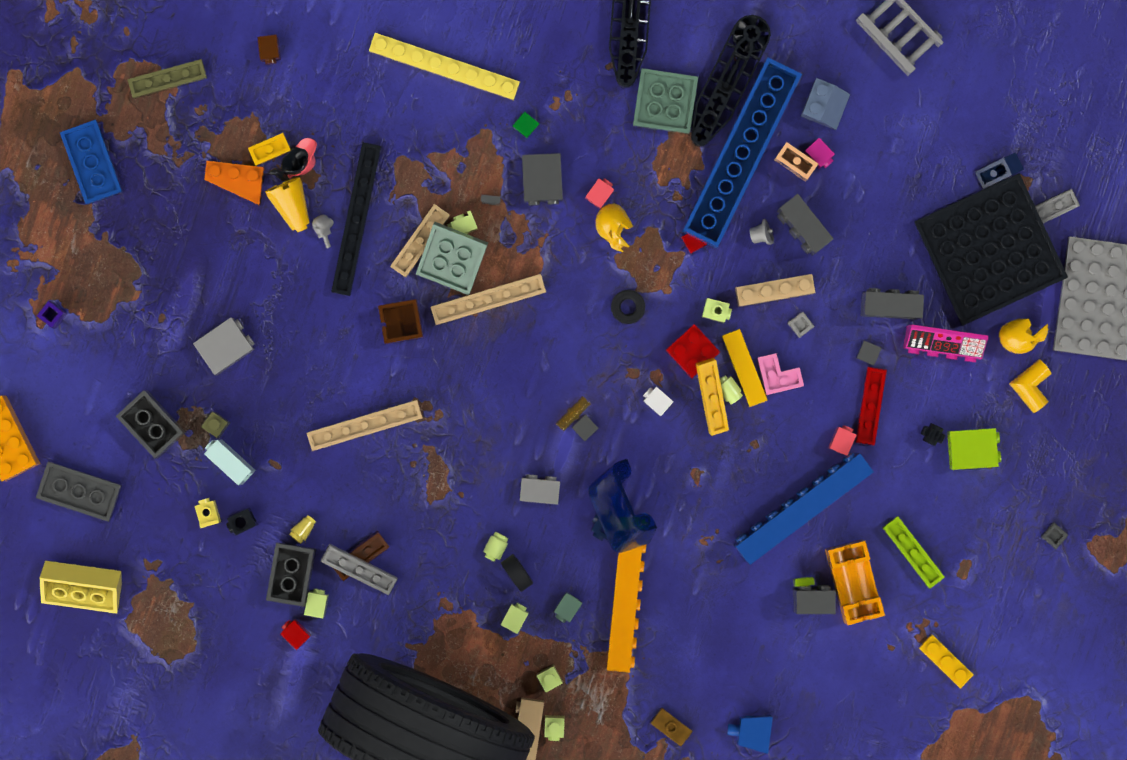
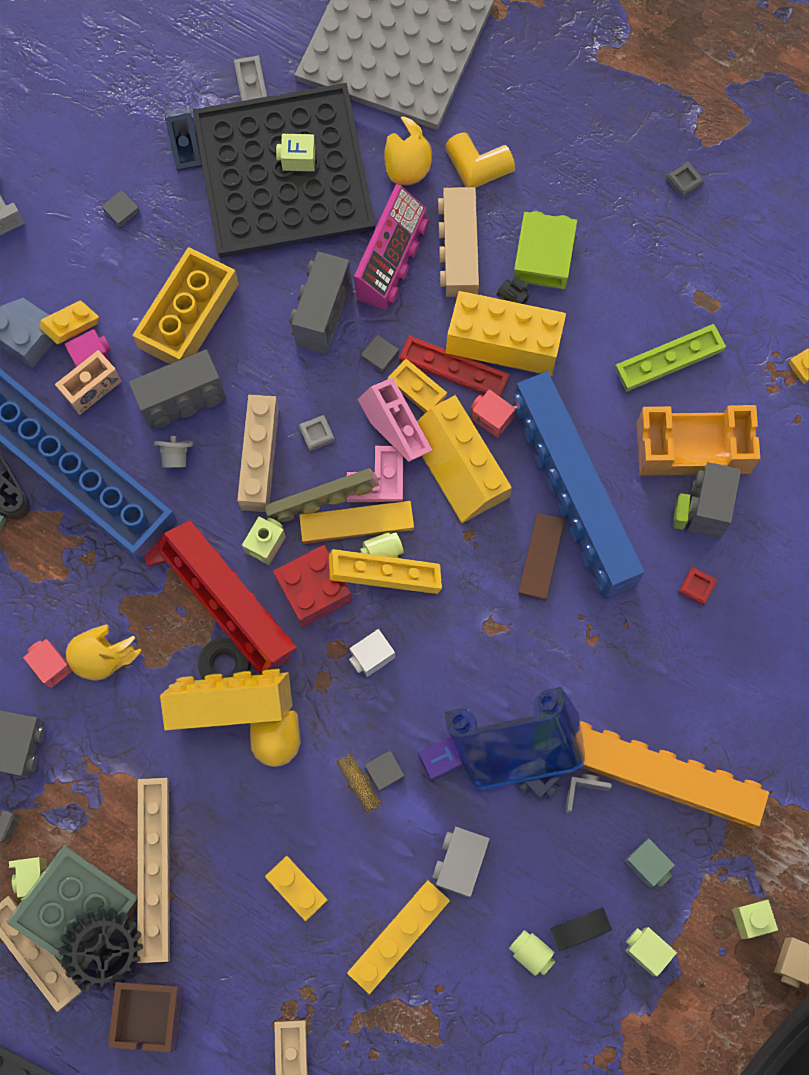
camera: 70 degrees left, 15 degrees down
none -> yellow plate [39,300,99,344]
none -> black gear [58,906,143,992]
none -> dark grey tile [101,190,140,227]
none -> yellow brick [132,247,239,364]
none -> red brick [157,520,297,675]
none -> yellow brick [160,669,293,730]
none -> yellow helmet [250,711,301,767]
none -> olive plate [264,468,379,523]
none -> yellow plate [265,856,328,921]
none -> yellowish green brick [276,134,316,171]
none -> yellow plate [347,880,450,994]
none -> bright pink slope [358,378,432,462]
none -> yellow plate [388,359,447,413]
none -> yellow slope [417,395,512,523]
none -> dark purple brick [418,737,466,782]
none -> tan brick [438,187,479,297]
none -> yellow brick [445,291,566,376]
none -> reddish brown tile [518,513,565,601]
none -> light grey bracket [565,774,612,814]
none -> red tile [678,566,717,606]

